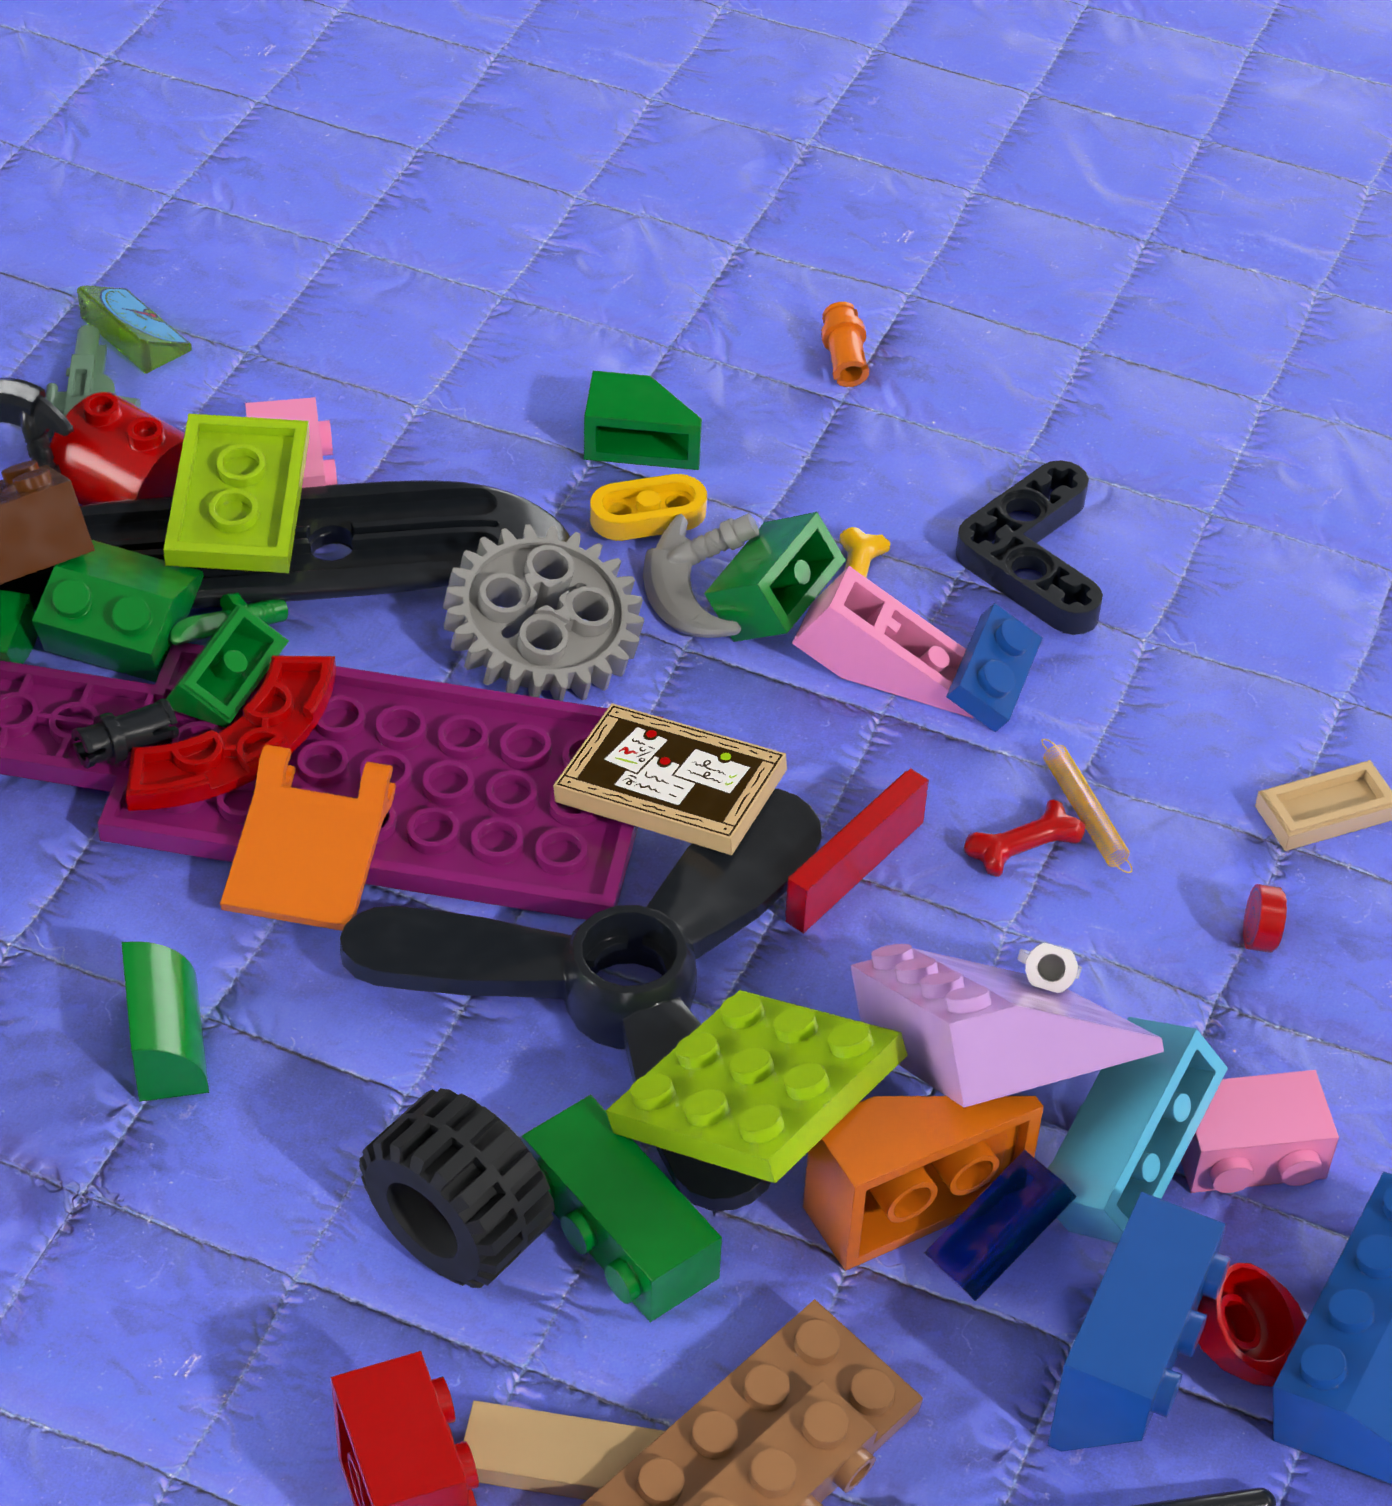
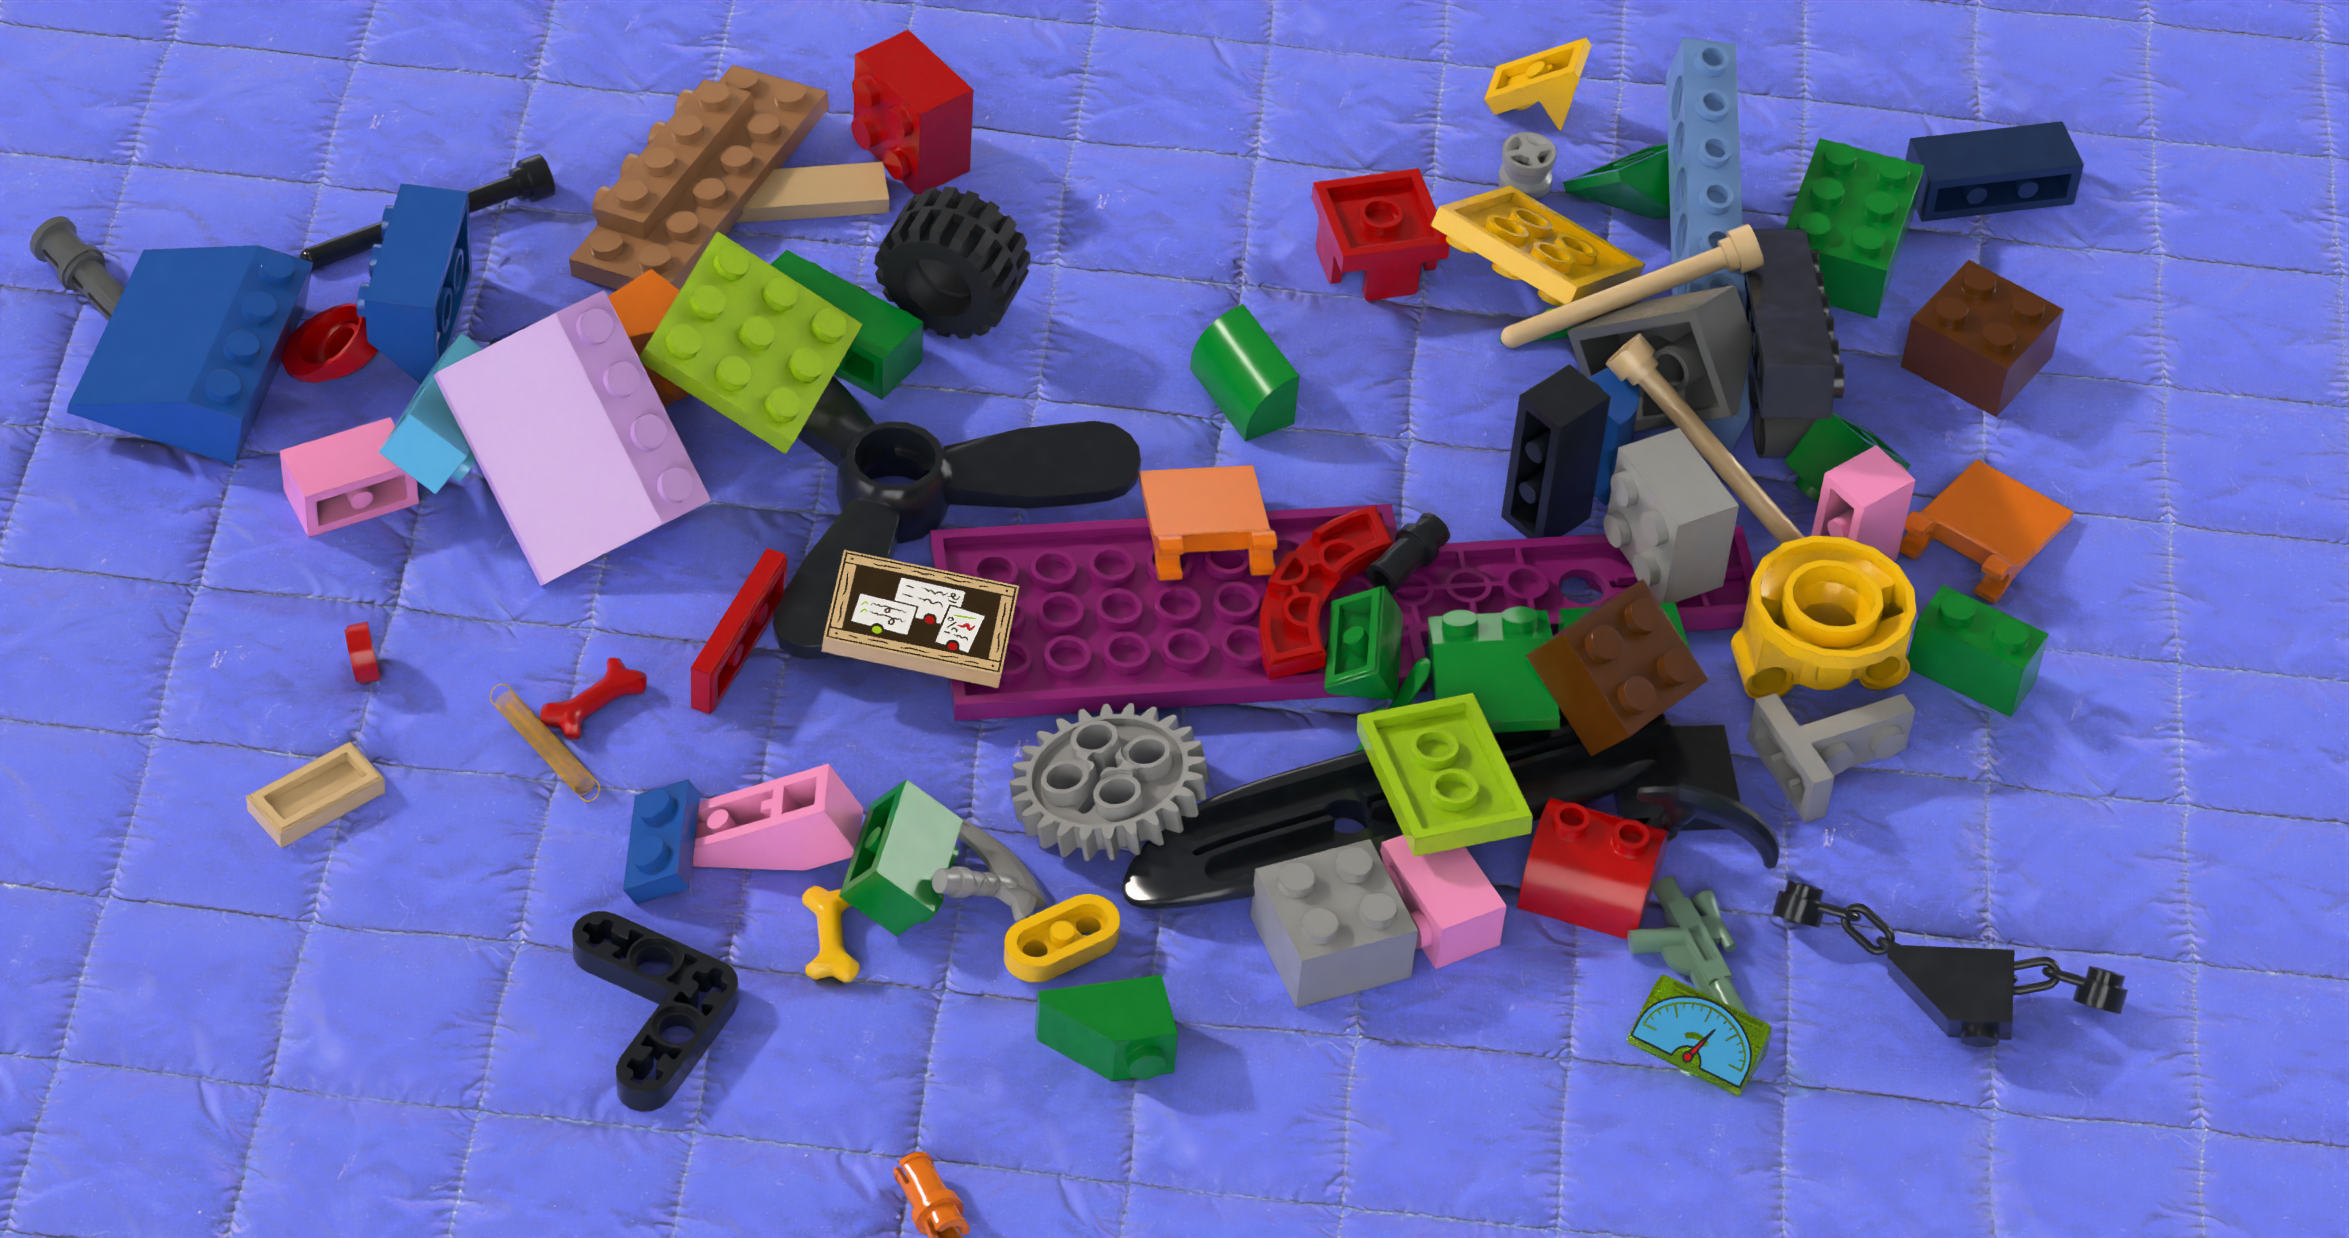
camera: 160 degrees right, 0 degrees up
white piece [1017,942,1082,993] -> none
none -> light grey brick [1250,839,1418,1008]

